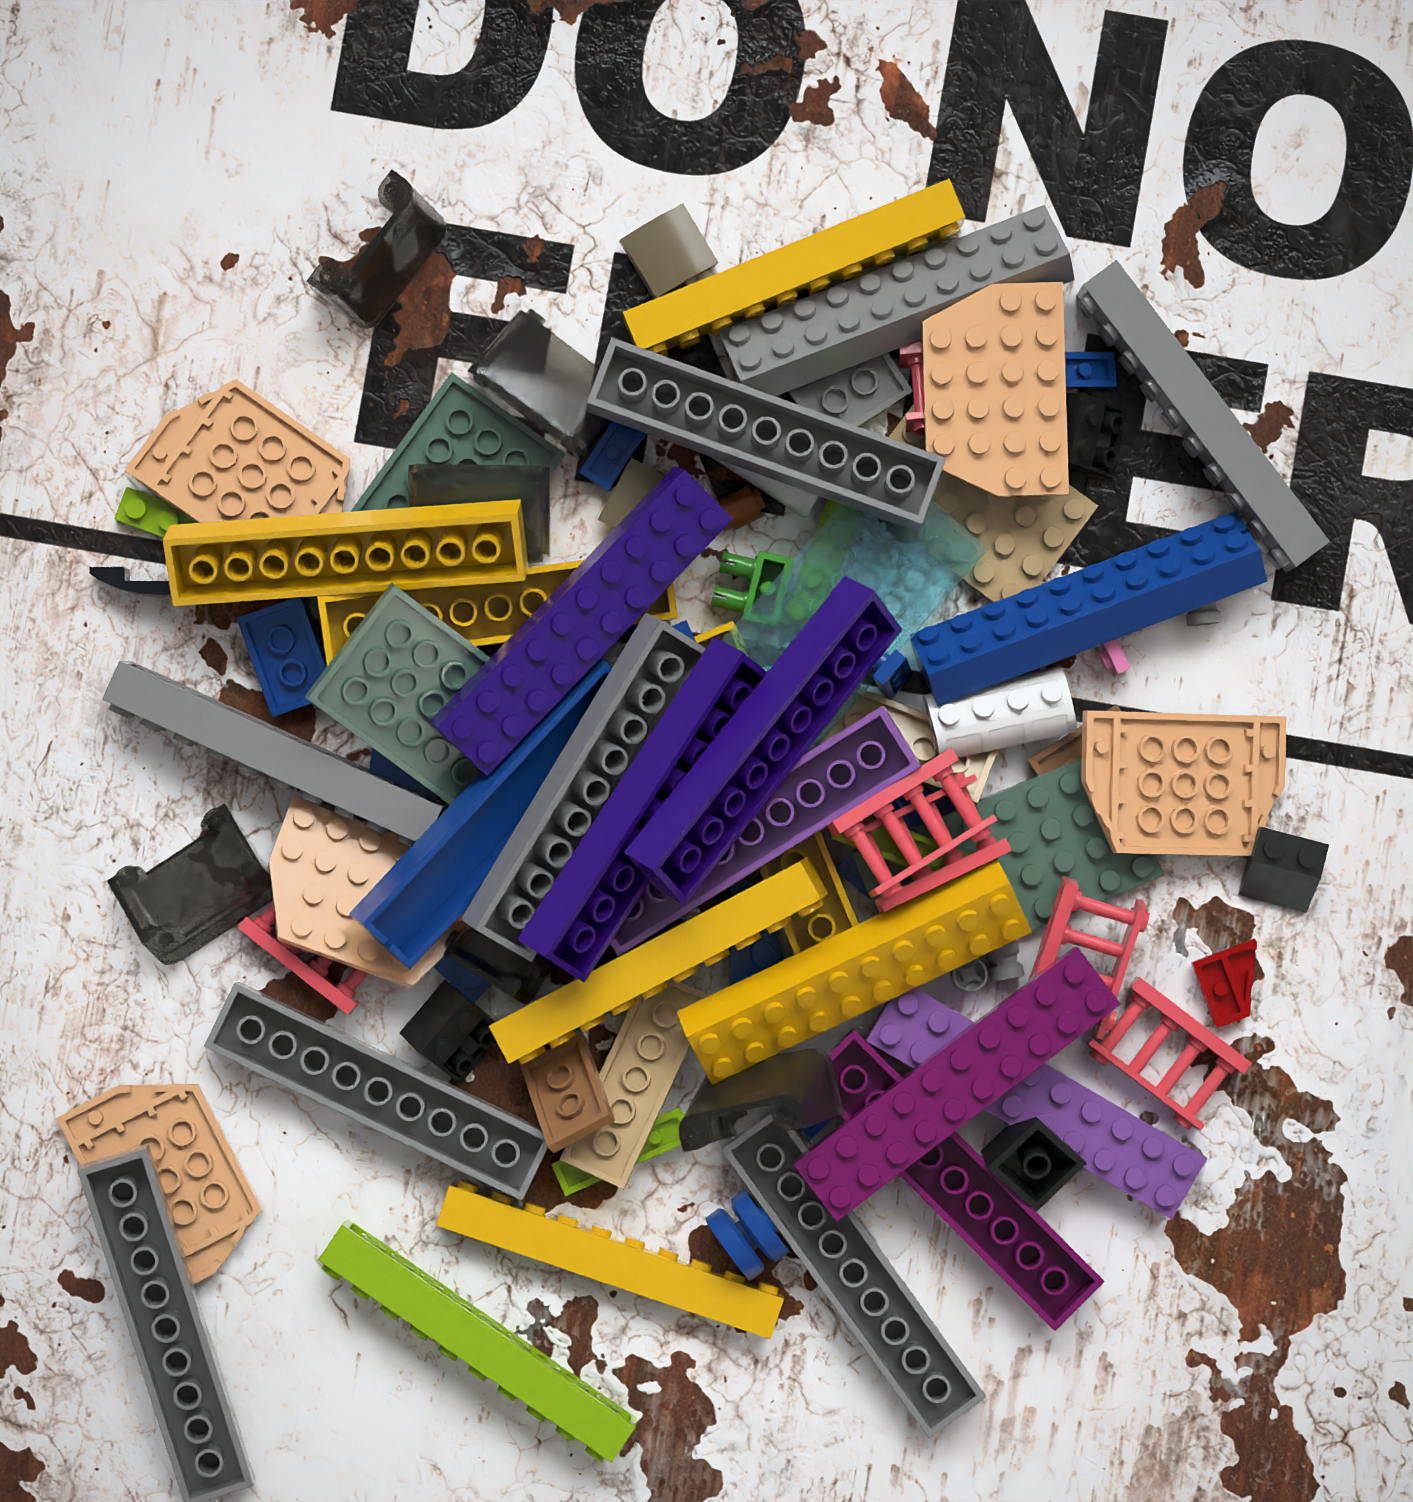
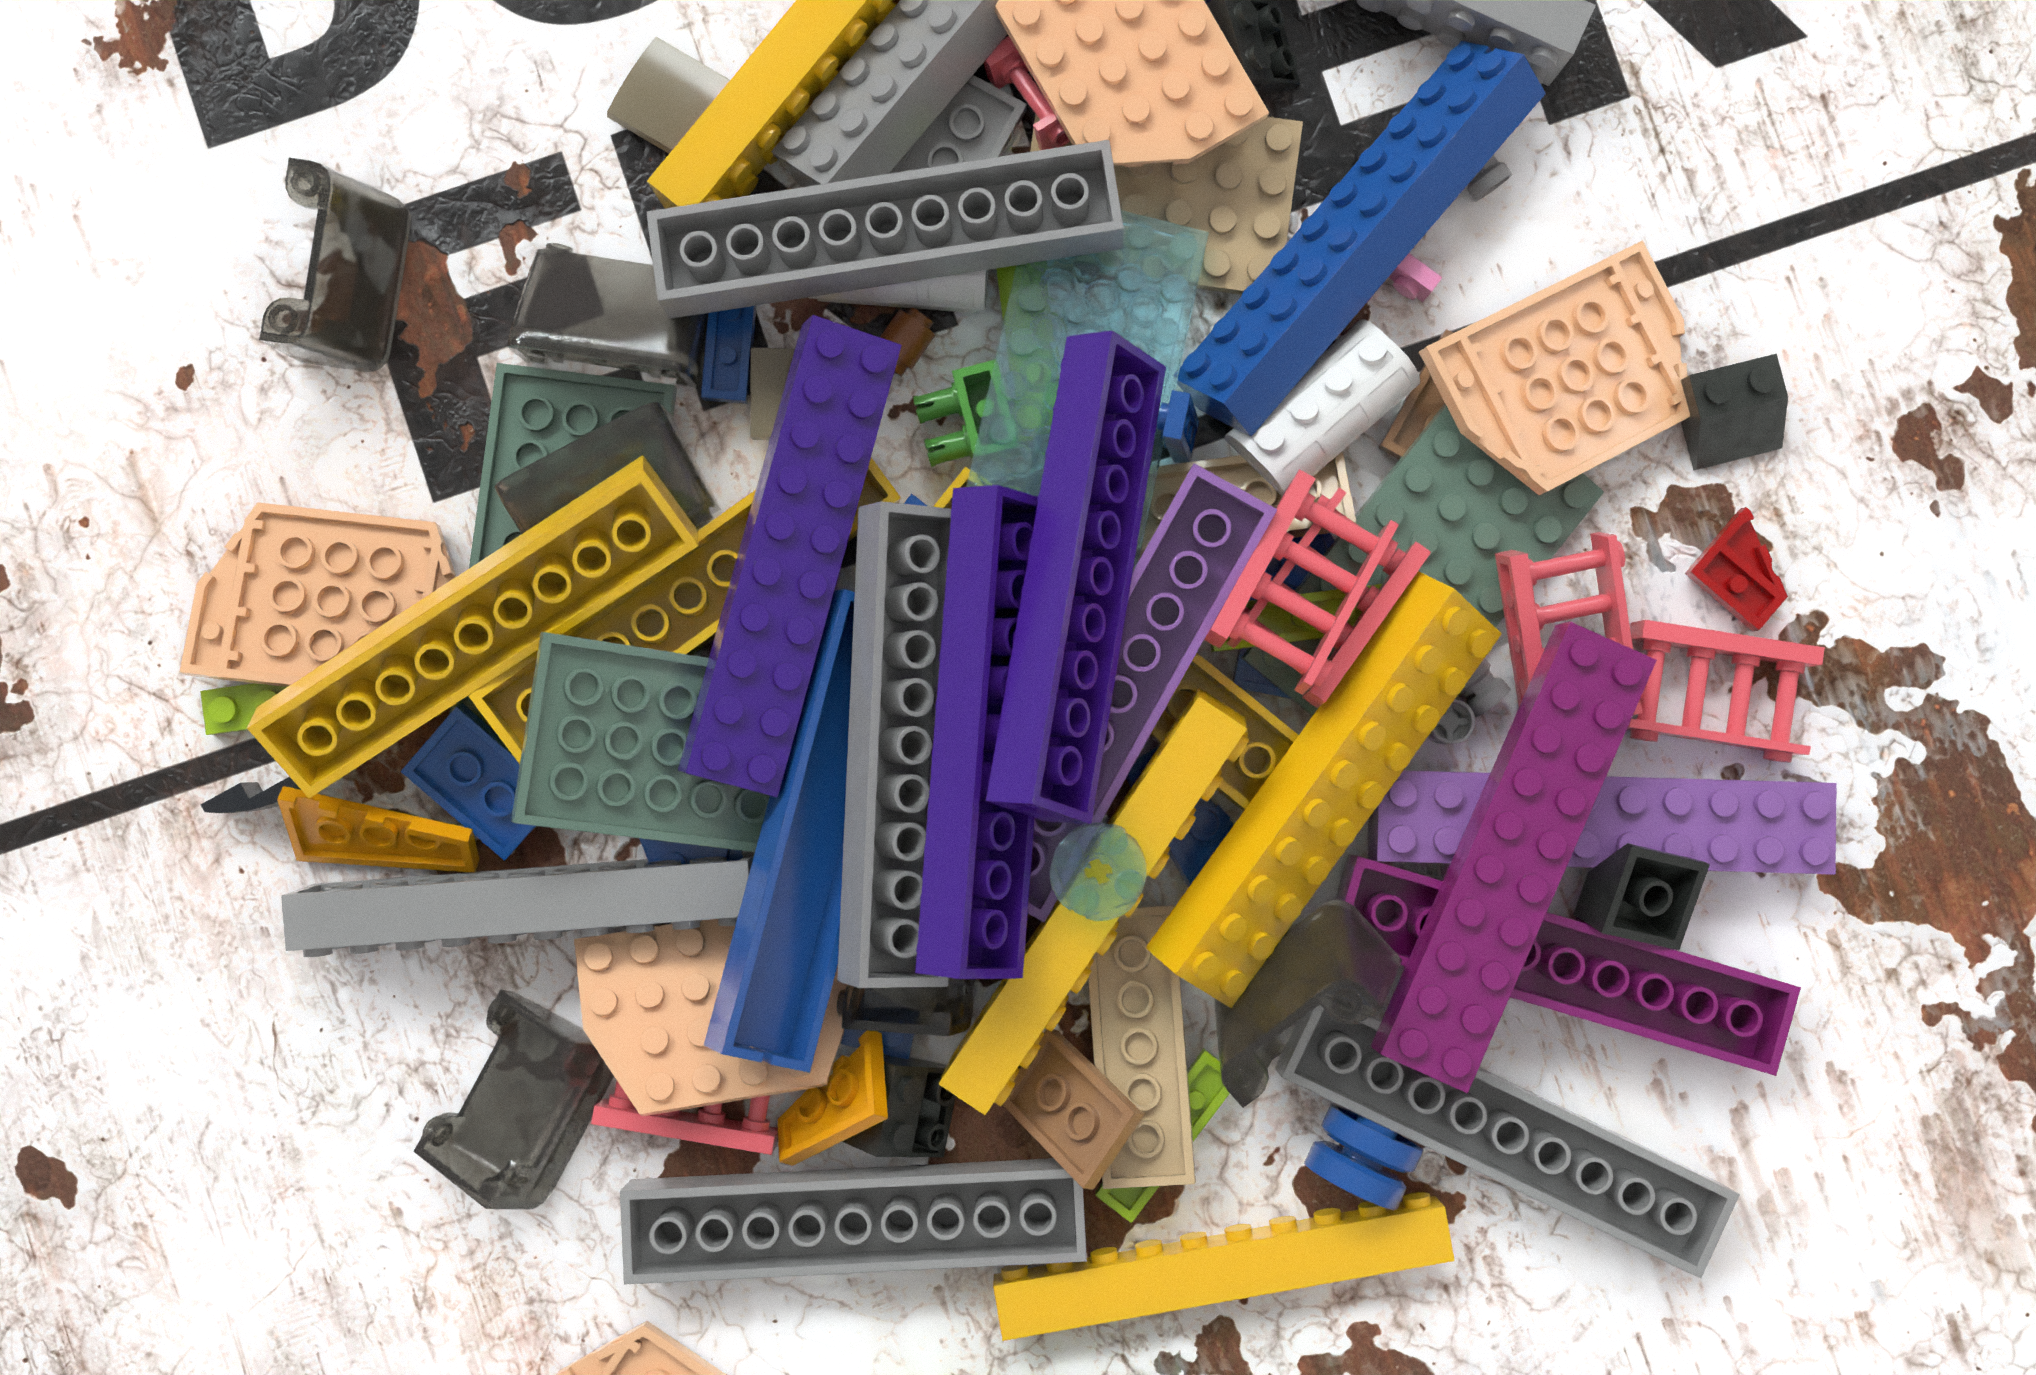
camera: 25 degrees left, 0 degrees up
none -> light orange wing [277,786,479,873]
none -> light orange wing [777,1028,888,1166]
none -> clear light blue plate [1050,822,1147,921]

